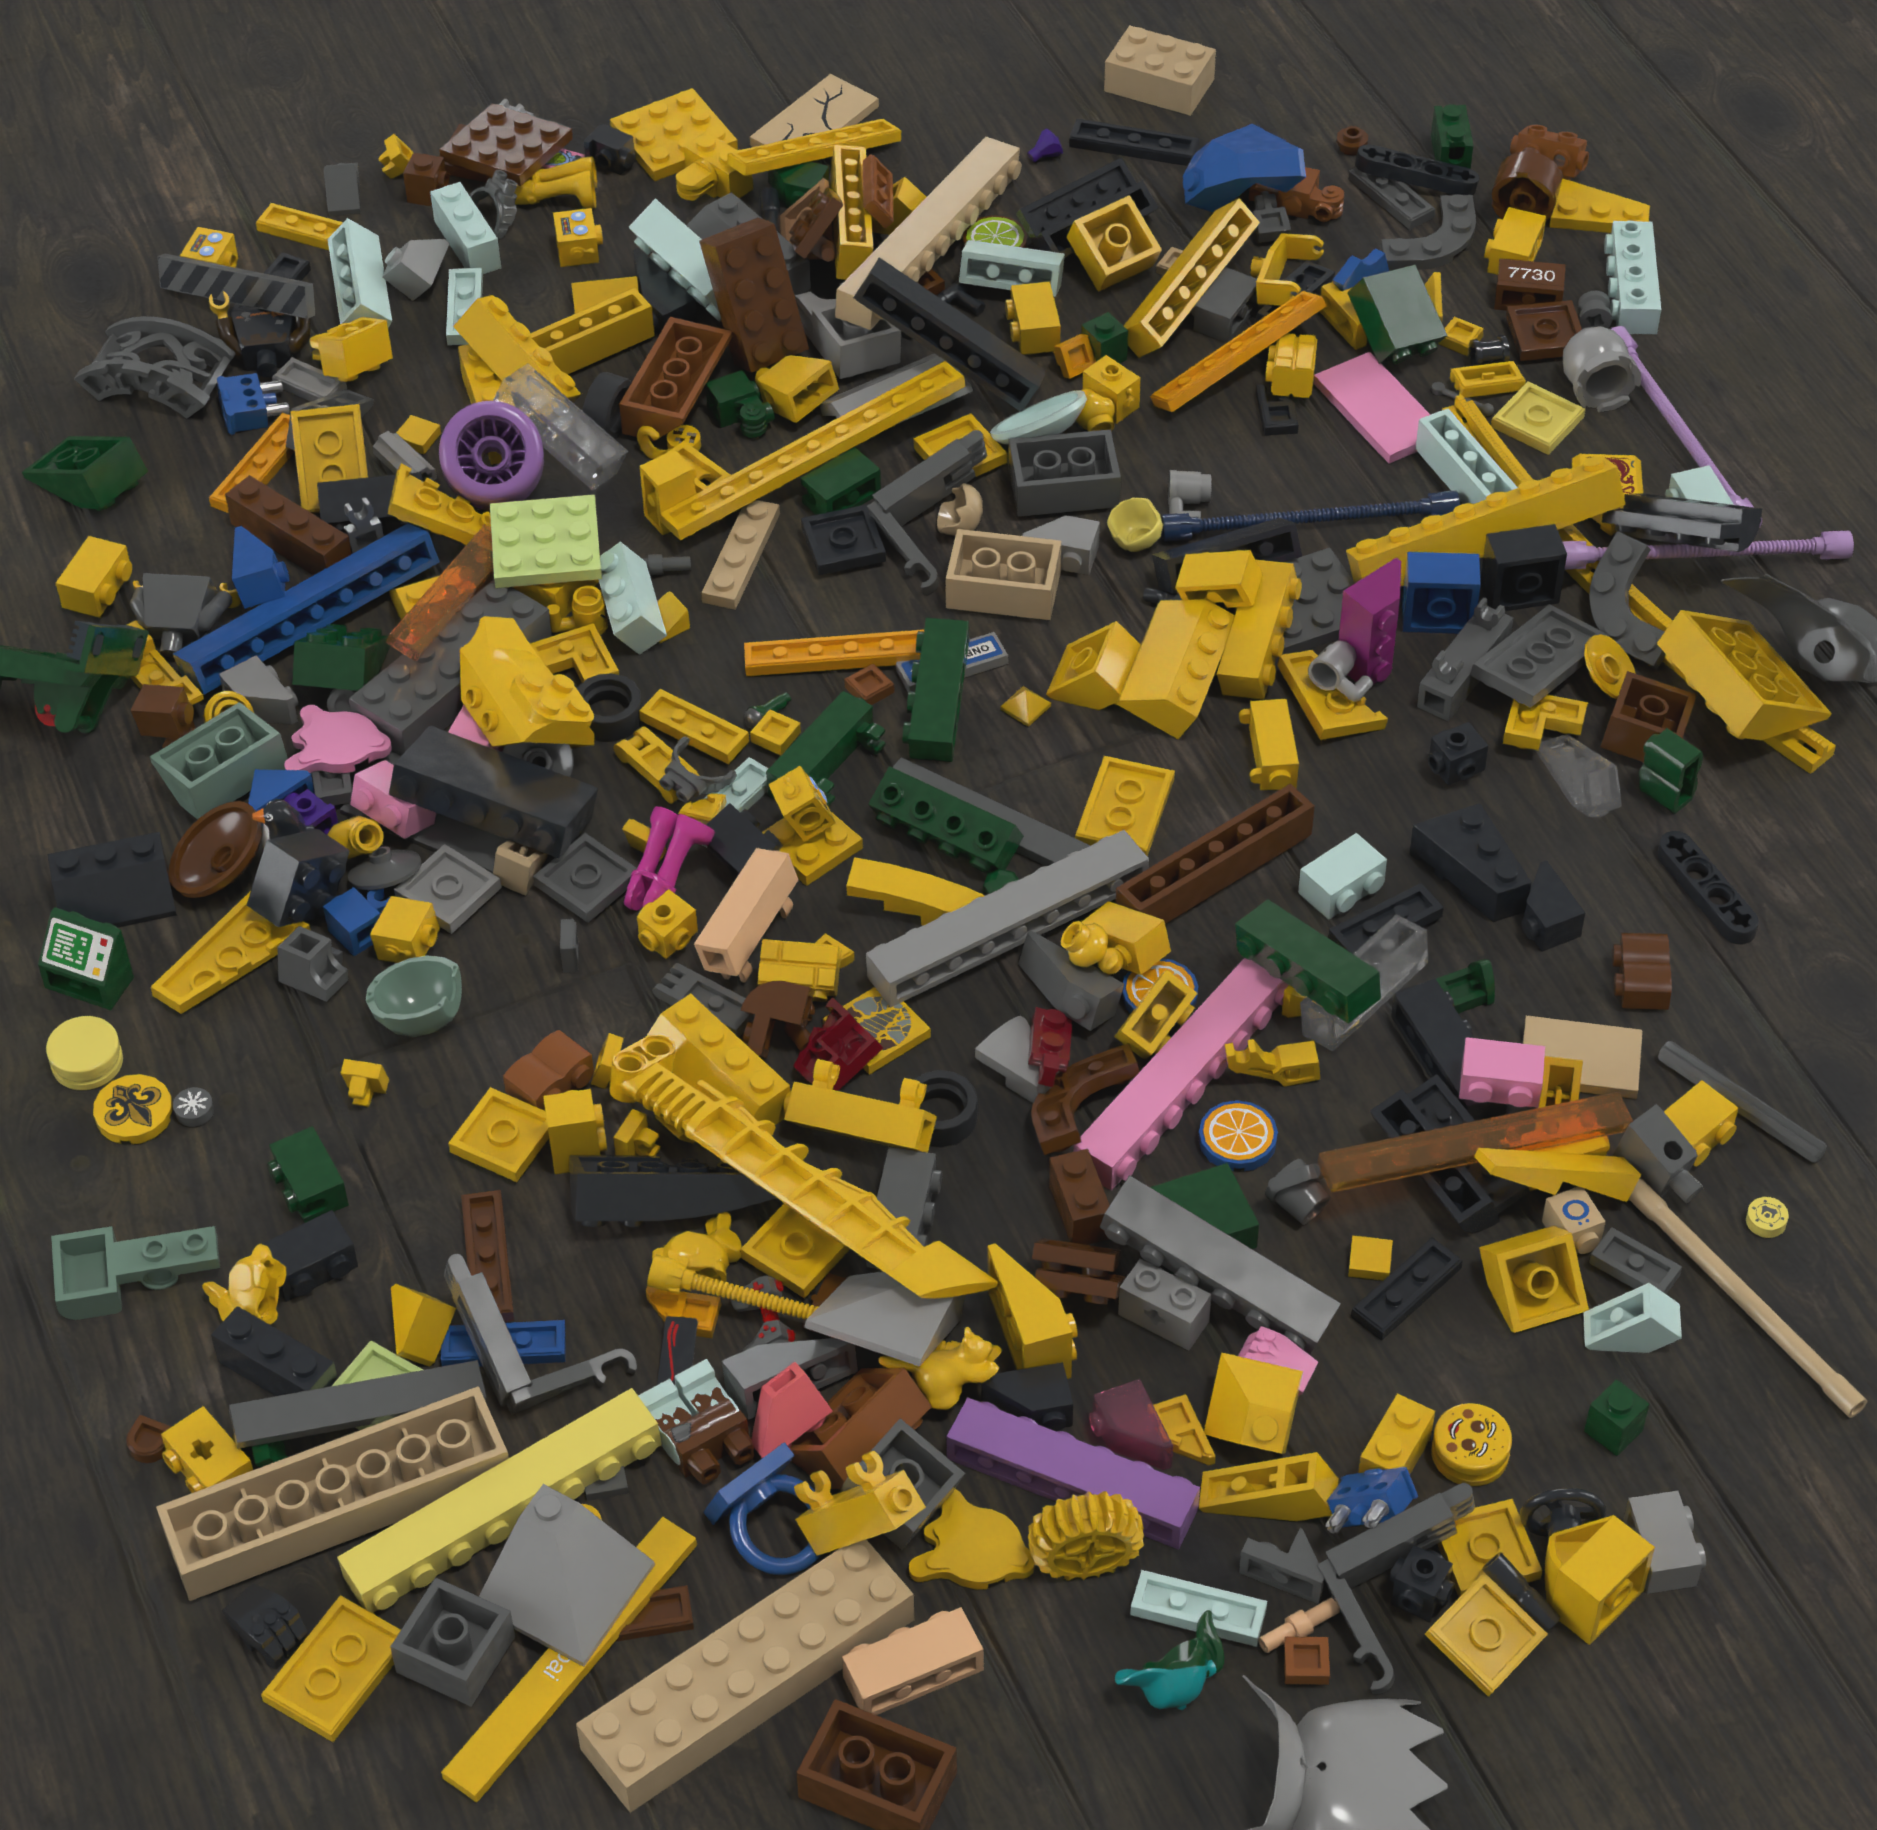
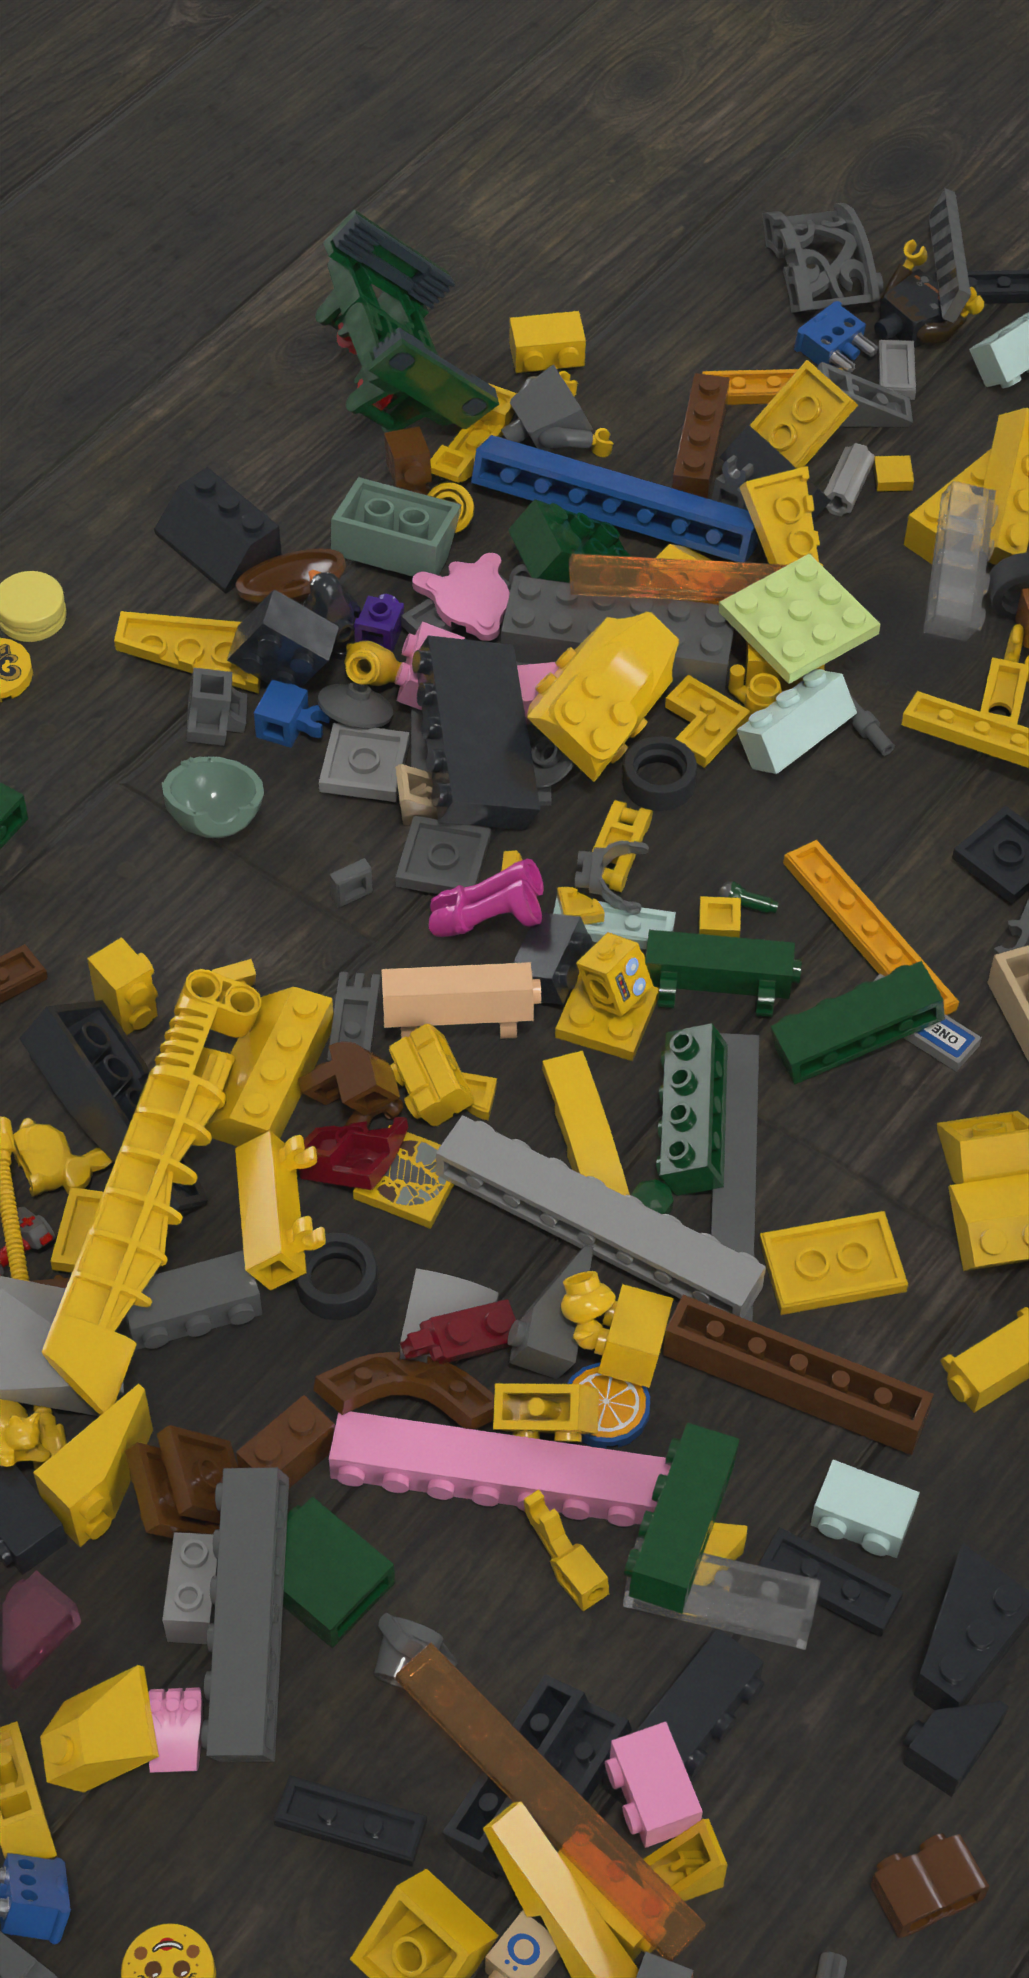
camera: 60 degrees right, 5 degrees up
dark green slope [22,436,148,511] -> none
slope [38,907,134,1010] -> none
dark grey tile [173,1087,214,1127] -> none
yellow head [180,227,239,268] -> none
light grey slope [219,655,298,725] -> none
blue slope [232,526,289,608] -> none
blue slope [248,769,315,826] -> none
yellow brick [309,317,393,382] -> none
yellow tile [341,1059,389,1107] -> none
yellow head [370,896,440,963] -> none
medium lavender wheel [439,401,544,510] -> none
yellow plate [448,1087,549,1182] -> none
dark orange brick [503,1030,594,1111] -> none
yellow tile [613,1109,660,1156] -> none
yellow brick [637,889,698,959] -> none
yellow plate [639,689,749,764] -> none
yellow brick [640,449,697,535] -> none
yellow slope [657,591,690,643] -> none
tan plate [702,500,780,610] -> none
dark orange tile [844,663,895,705] -> none
yellow slope [1000,686,1051,727] -> none
yellow tile [1147,1394,1216,1465] -> none
tile [1199,1100,1278,1171] -> none
yellow tile [1348,1235,1393,1280] -> none
yellow brick [1358,1393,1435,1474] -> none
dark green tile [1436,959,1495,1014] -> none
tan tile [1523,1015,1642,1099] -> none

